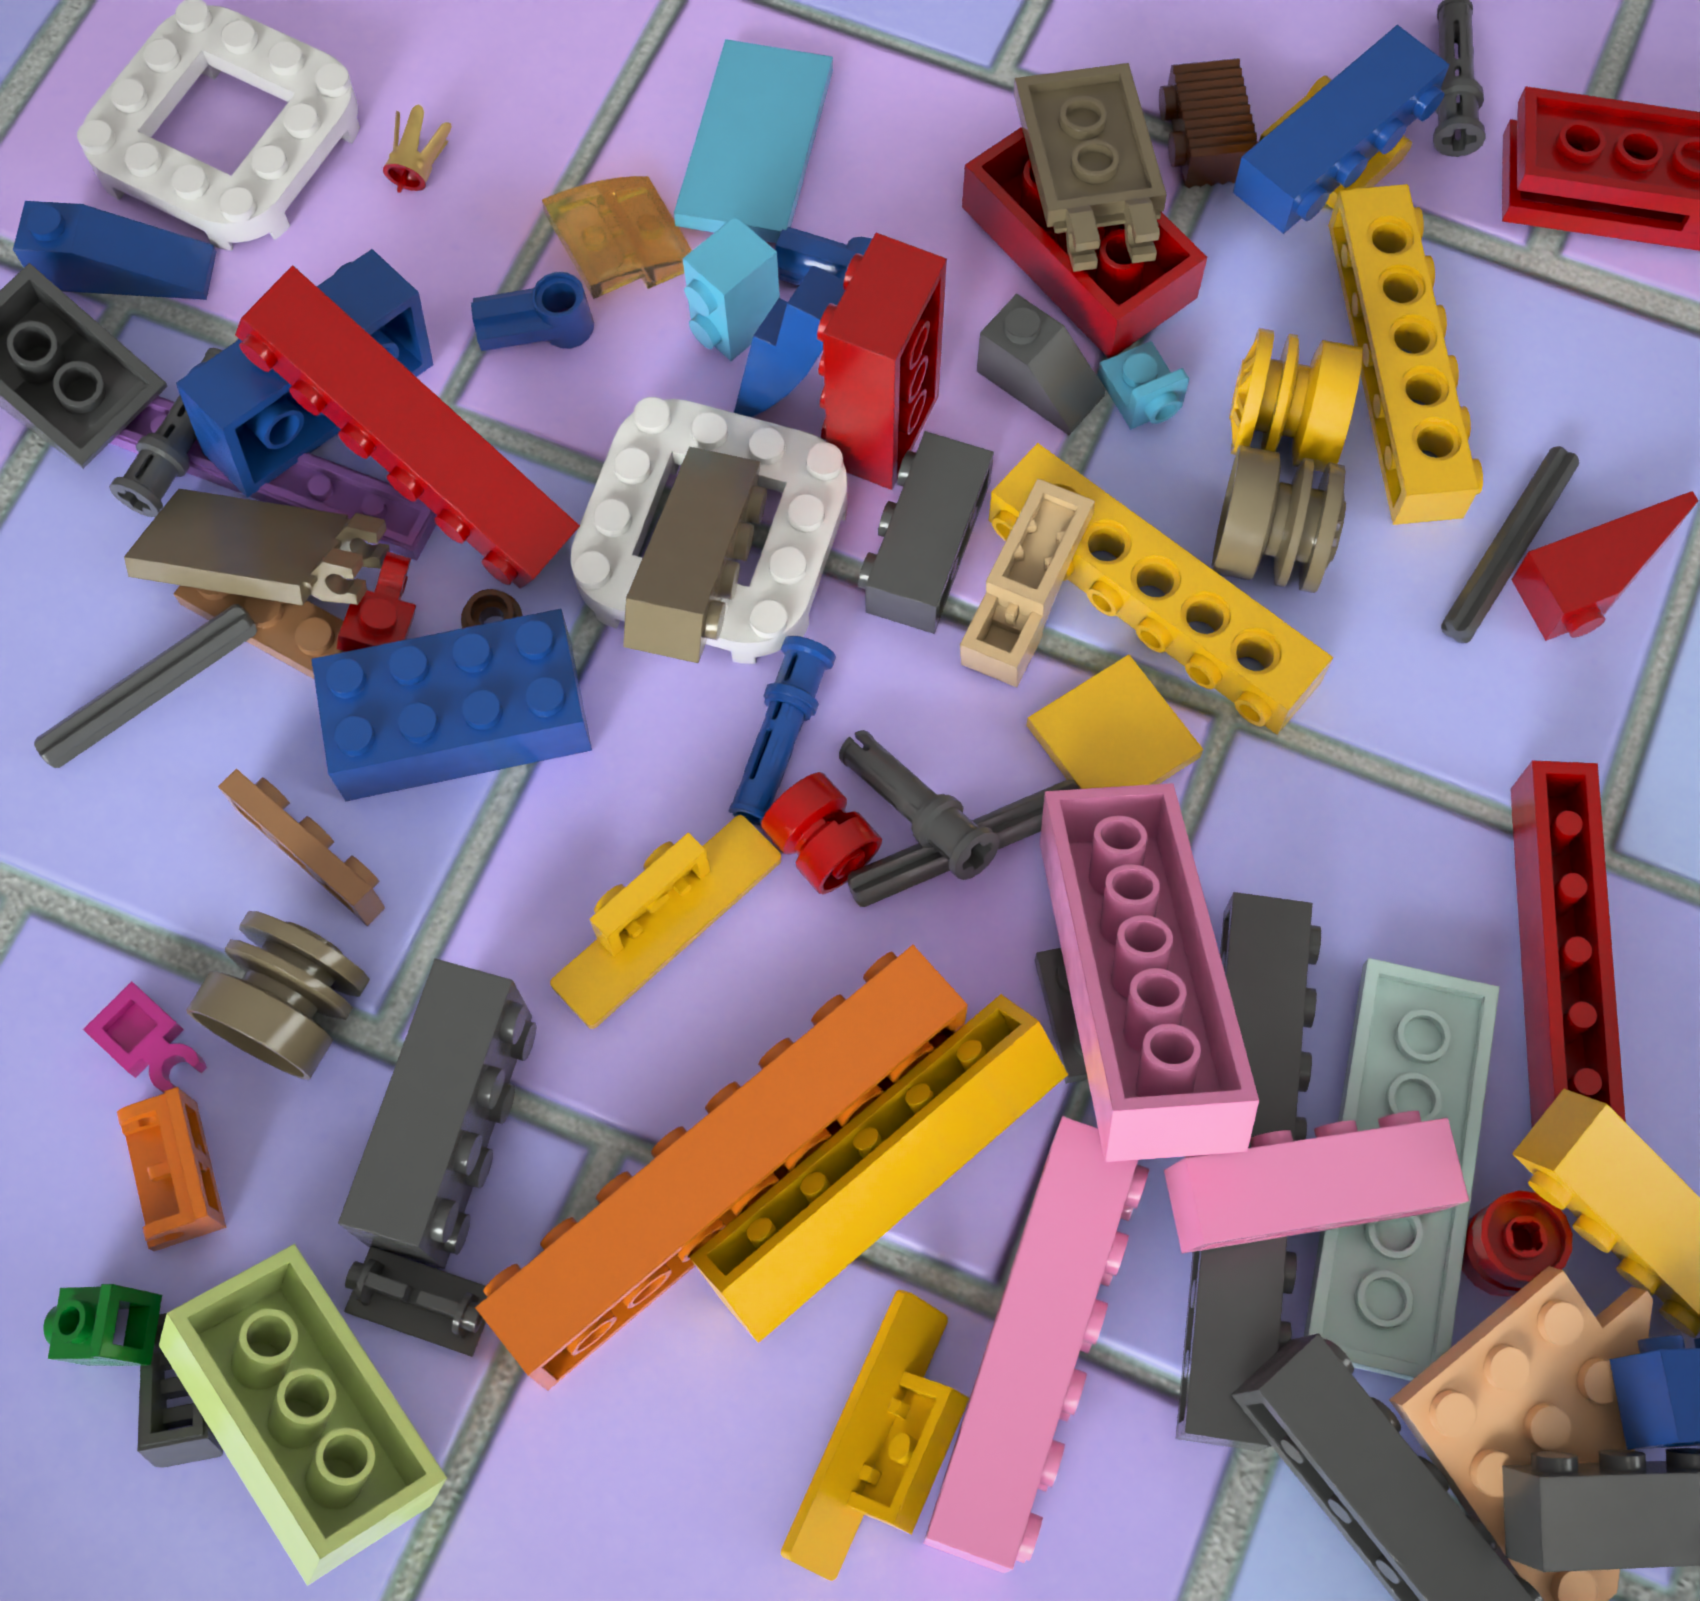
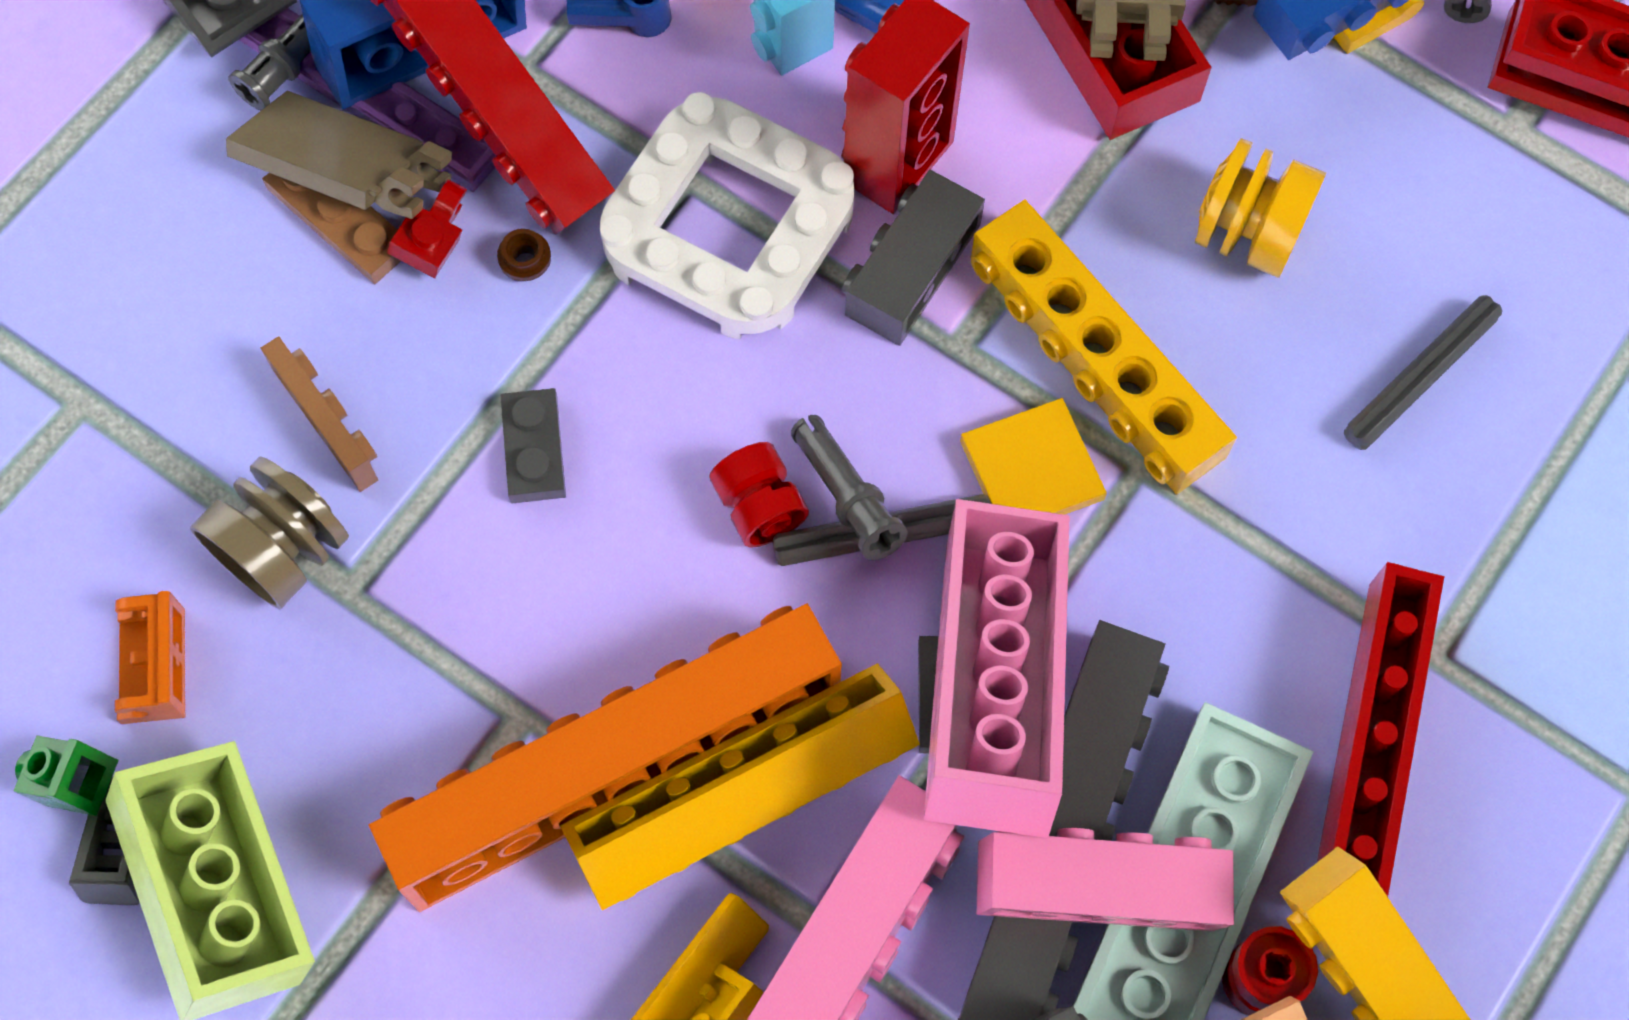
camera: 10 degrees right, 0 degrees up
dark grey axle [34,604,258,768] -> none
dark pink plate [82,981,207,1093] -> none
blue brick [311,608,592,802] -> none
dark grey brick [338,958,537,1269] -> none
dark grey hinge [344,1246,487,1357] -> none
yellow bracket [550,815,782,1029] -> none
dark tan brick [623,446,767,664] -> none
blue pin [728,636,836,826] -> none
blue slope [734,265,845,417] -> none
tan slope [960,479,1095,688] -> none
dark grey slope [977,293,1106,435] -> none
medium azure bracket [1097,341,1189,430] -> none
dark tan wheel [1211,445,1346,593] -> none
yellow brick [1328,184,1483,525] -> none
red slope [1511,491,1699,641] -> none
none -> dark grey plate [500,388,566,504]

